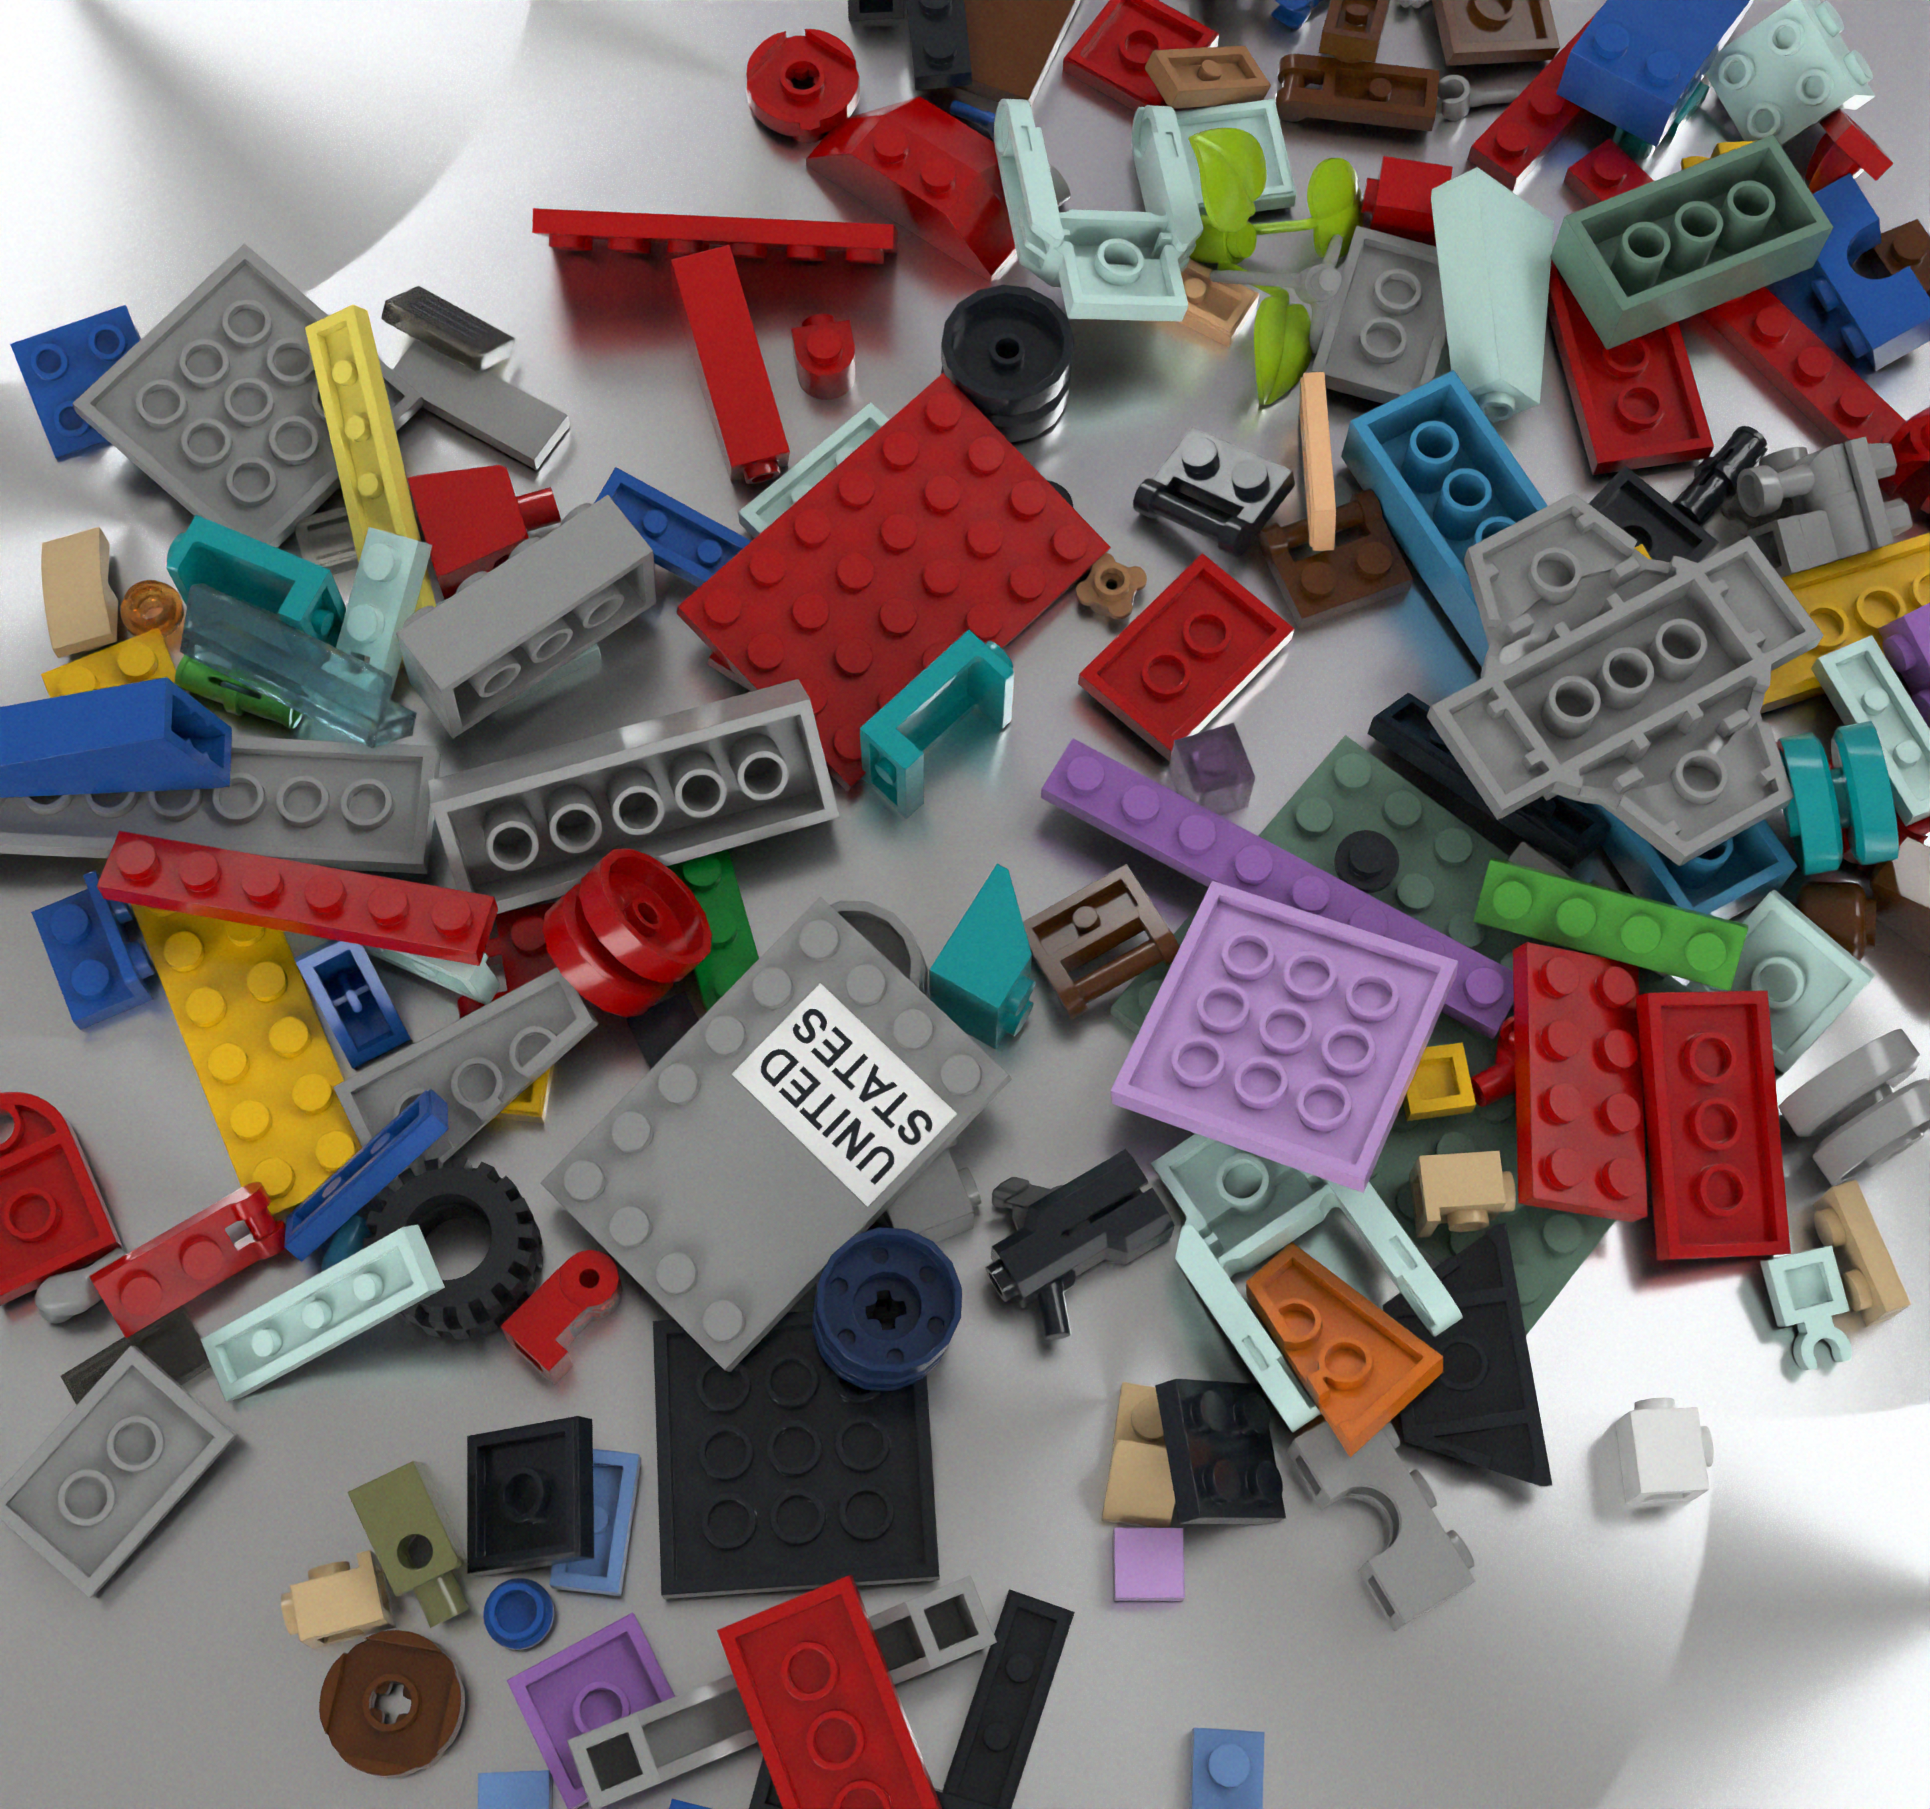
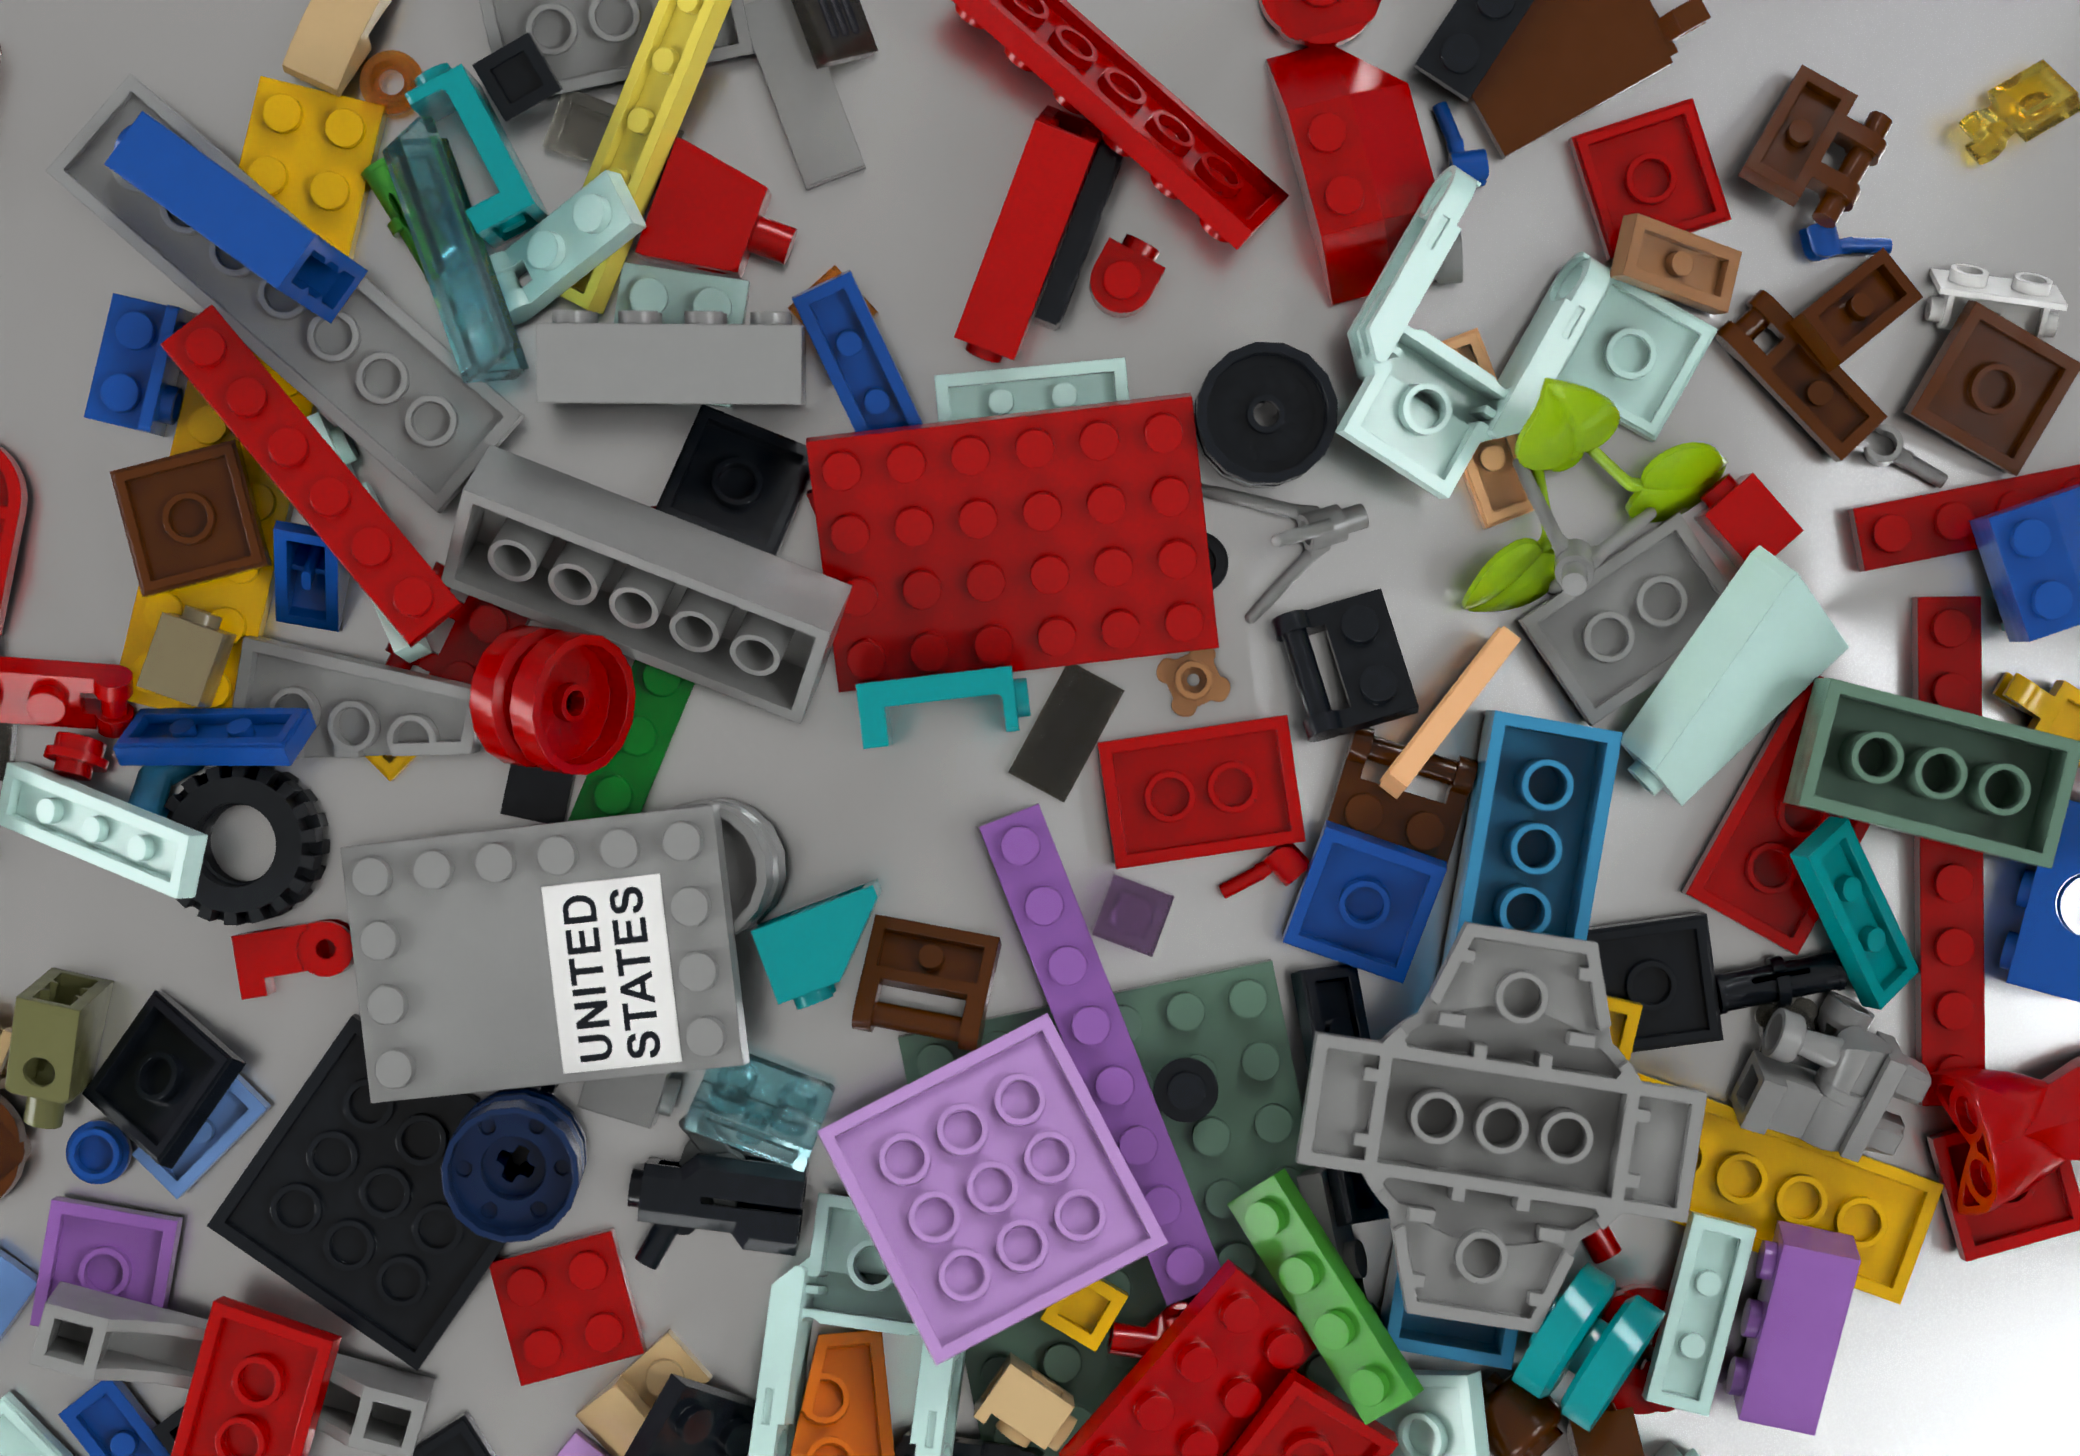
camera: 40 degrees right, 20 degrees up
none -> red plate [43,731,109,781]
none -> reddish brown plate [110,439,272,597]
none -> dark tan brick [136,605,237,708]
none -> black plate [472,32,563,122]
none -> red plate [489,1227,646,1386]
none -> black plate [656,404,811,556]
none -> clear light blue bracket [683,1053,835,1172]
none -> clear smoke tile [1008,665,1125,802]
none -> black tile [1035,138,1124,331]
none -> light grey plant [1201,483,1369,624]
none -> red hand [1219,843,1309,899]
none -> blue plate [1283,820,1447,984]
none -> teal plate [1790,816,1920,1010]

